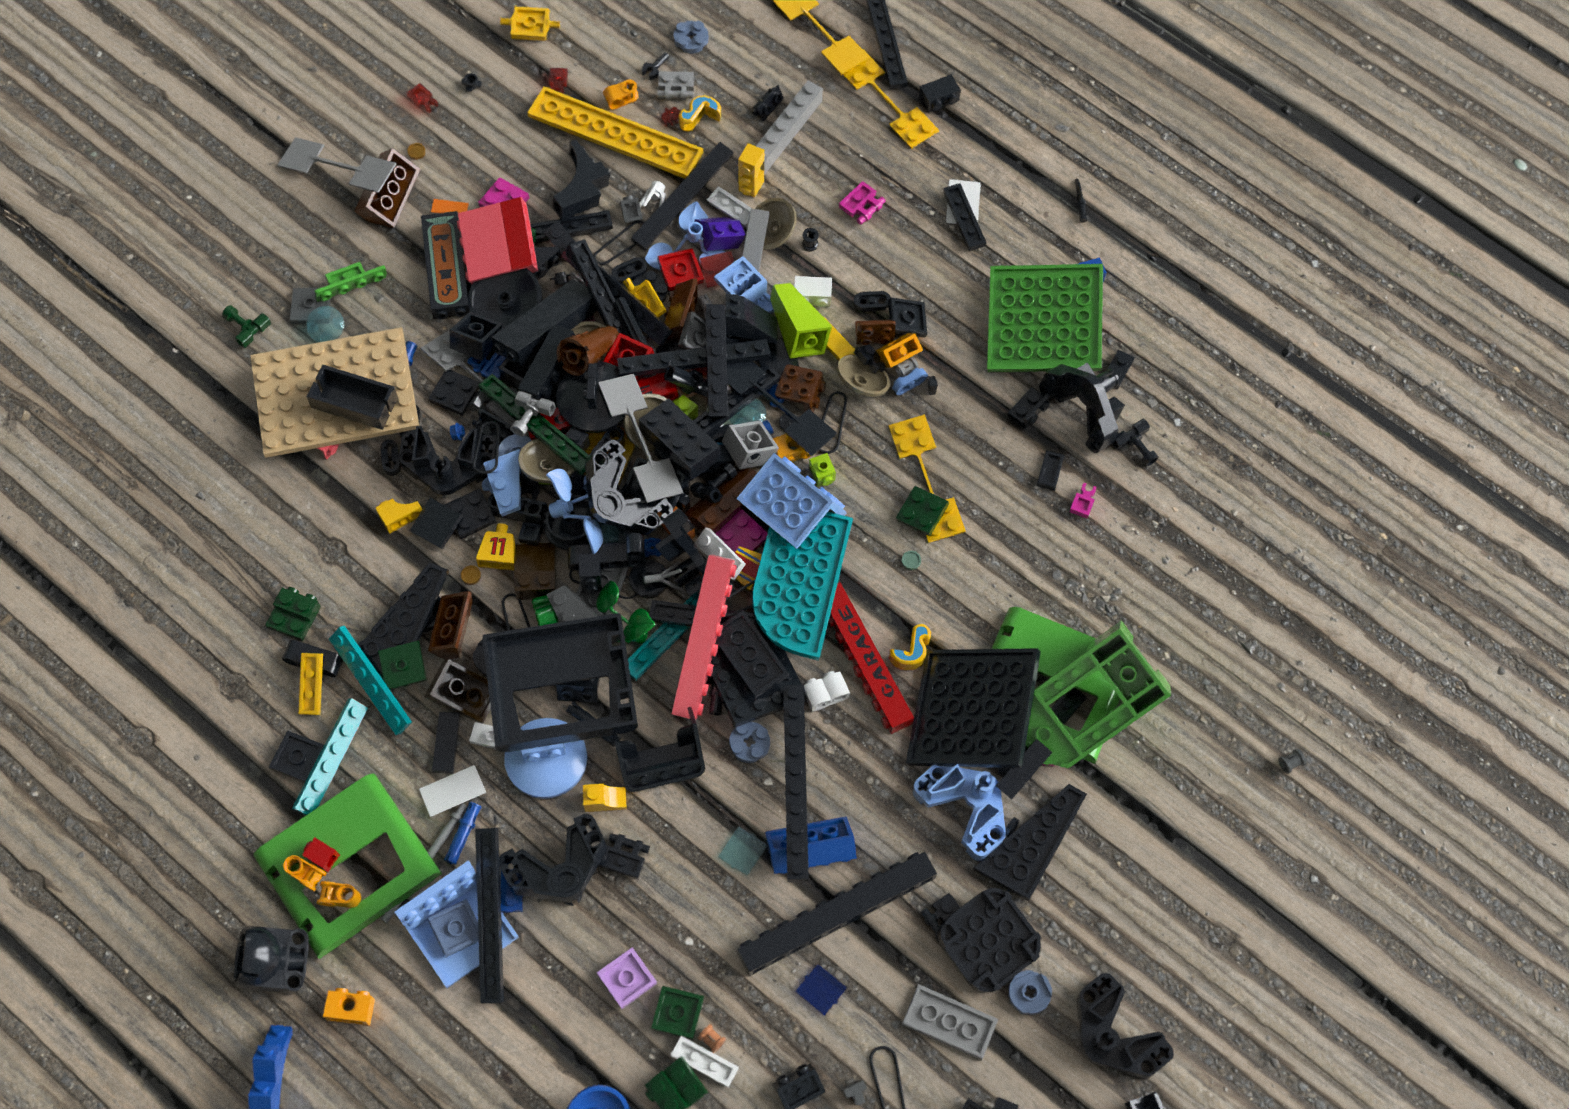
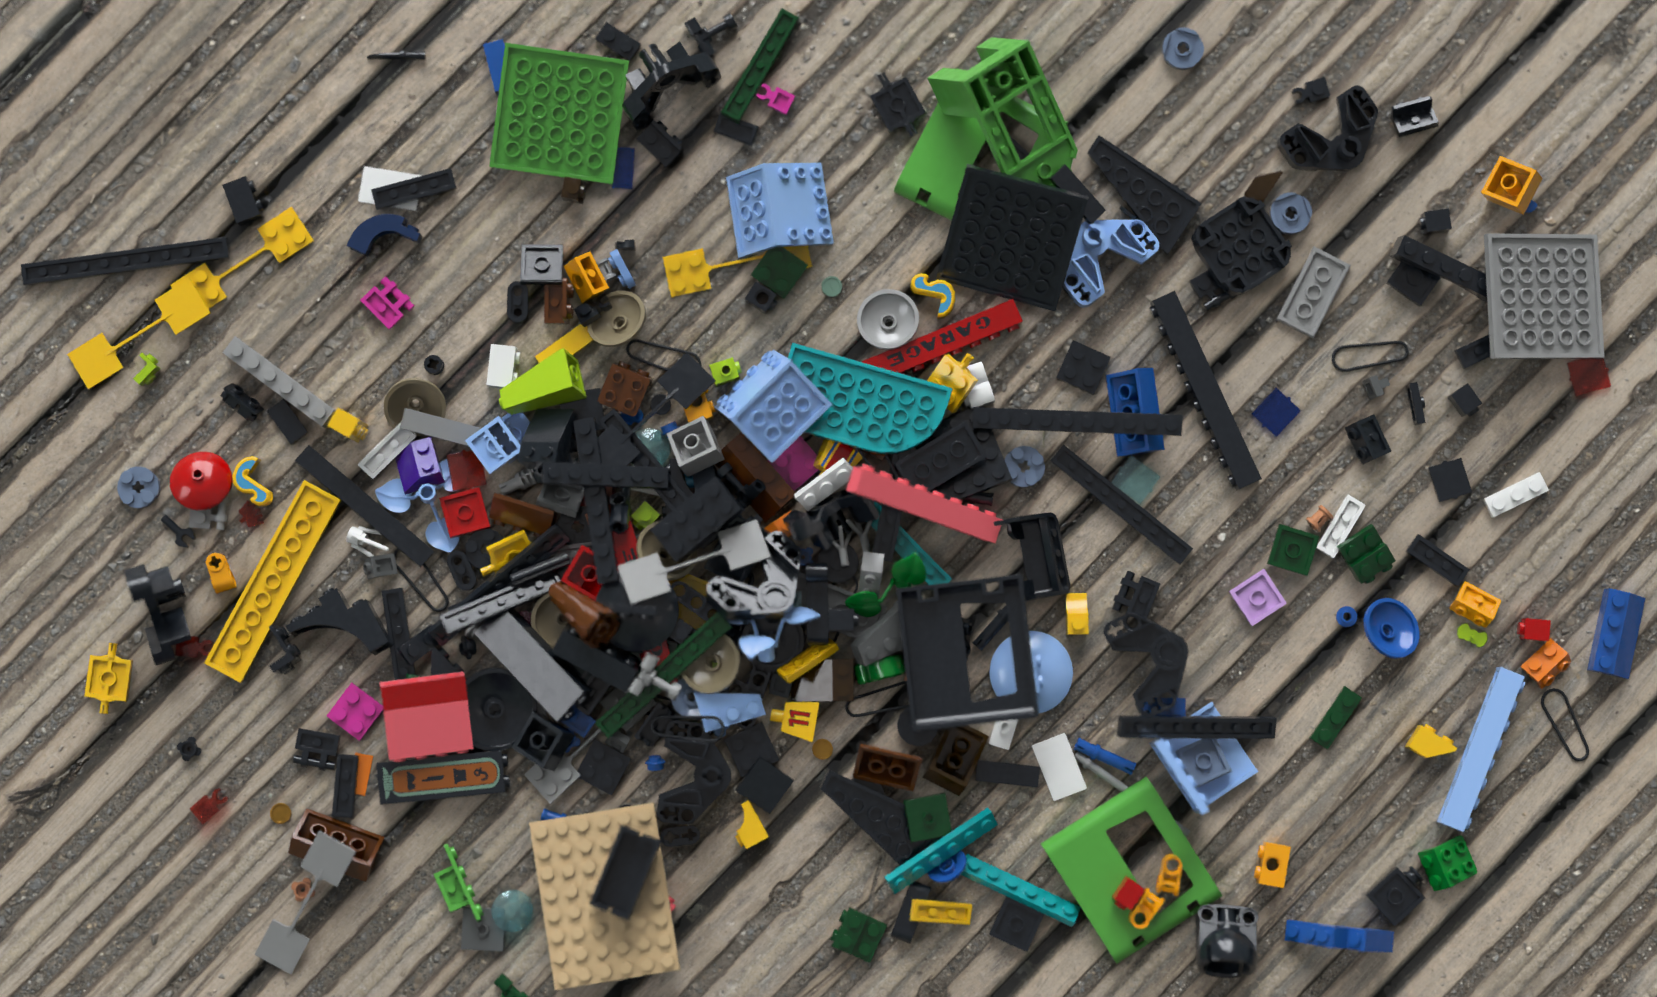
camera: 85 degrees left, 20 degrees up
none -> black piece [124,564,192,666]
none -> lime bracket [133,353,161,386]
none -> red dish [170,452,233,511]
none -> black tile [267,399,309,445]
none -> black bracket [269,624,301,675]
none -> nougat plate [291,878,315,902]
none -> black plate [293,728,341,771]
none -> black tile [332,754,359,818]
none -> dark blue arch [346,214,423,257]
none -> dark brown brick [561,176,587,204]
none -> clear blue tile [612,147,635,190]
none -> dark green tile [721,8,799,124]
none -> light blue bracket [726,163,834,258]
none -> black brick [745,282,778,314]
none -> yellow tile [777,638,839,684]
none -> light grey plant [846,519,872,552]
none -> light grey dish [857,289,919,350]
none -> light grey brick [858,552,884,598]
none -> black plate [870,72,926,137]
none -> yellow plate [927,353,978,413]
none -> blue dish [928,850,967,883]
none -> black plate [1050,444,1193,565]
none -> black plate [1056,340,1110,395]
none -> sand blue plate [1162,28,1204,70]
none -> dark brown slope [1244,170,1283,202]
none -> black plate [1291,77,1331,104]
none -> dark green plate [1309,686,1362,750]
none -> blue plate [1336,606,1357,627]

